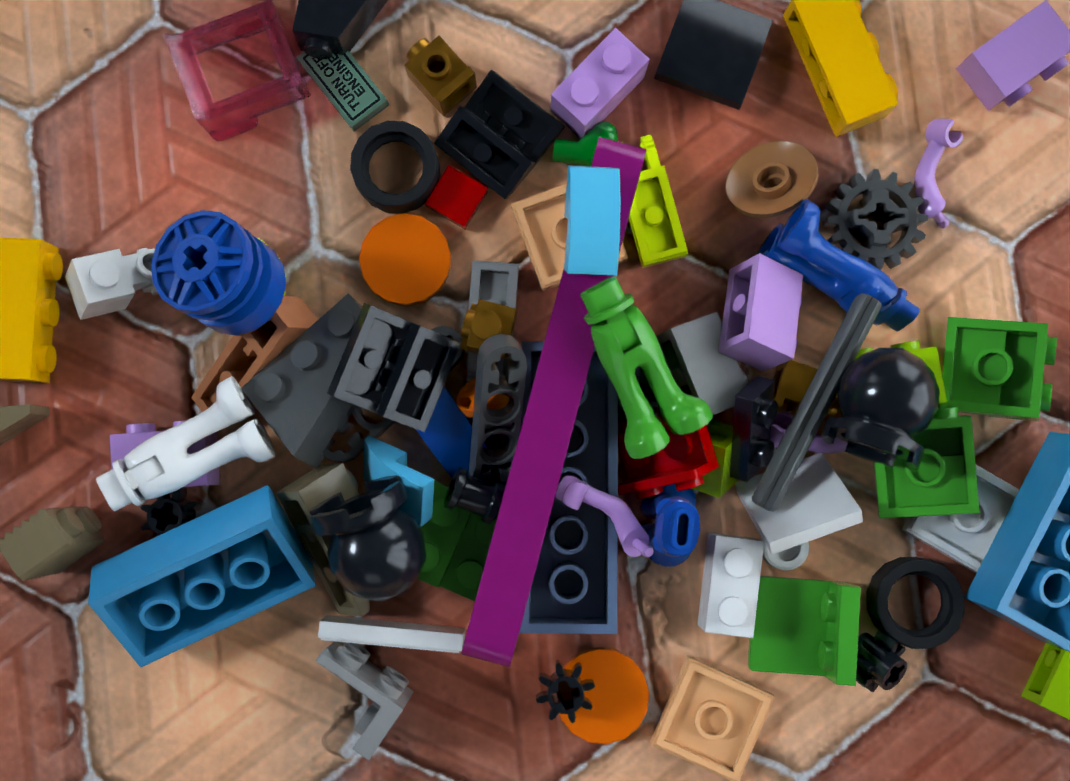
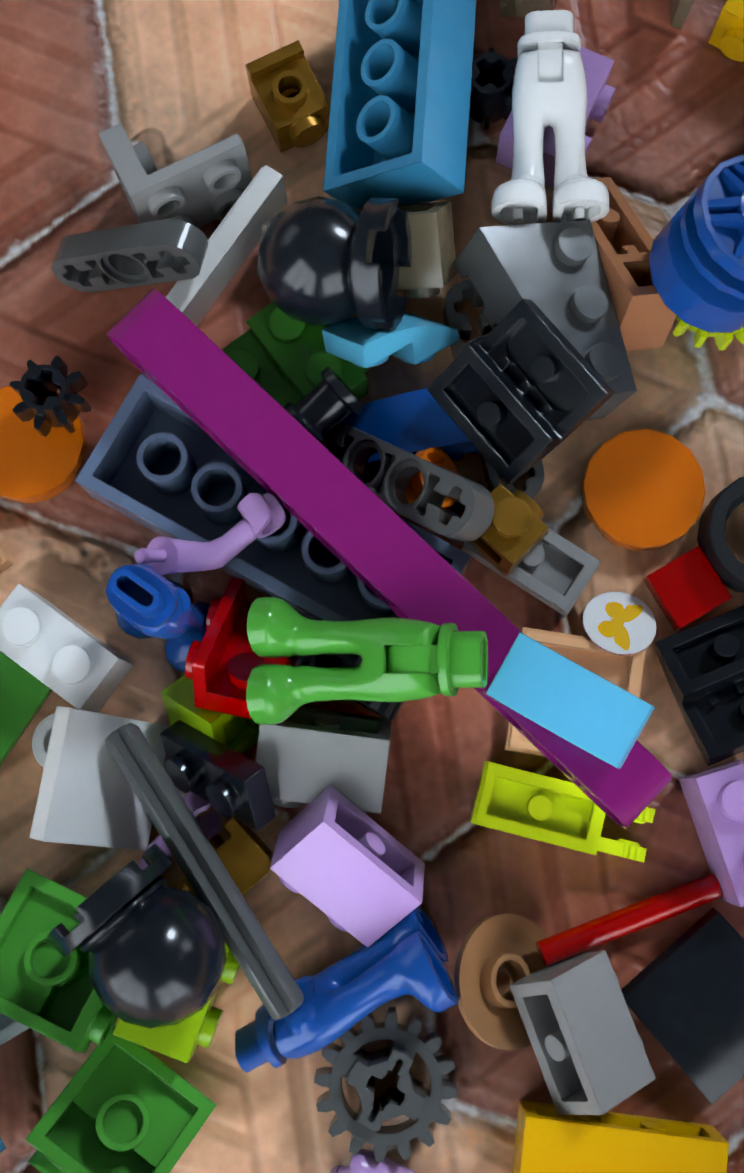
camera: 125 degrees right, 5 degrees down
green arm [553,121,618,167] -> none
none -> dark grey beam [52,219,208,292]
none -> pearl gold brick [245,40,330,153]
none -> light grey brick [509,950,656,1115]
none -> red bar [536,873,723,967]
none -> white sticker [583,592,657,655]

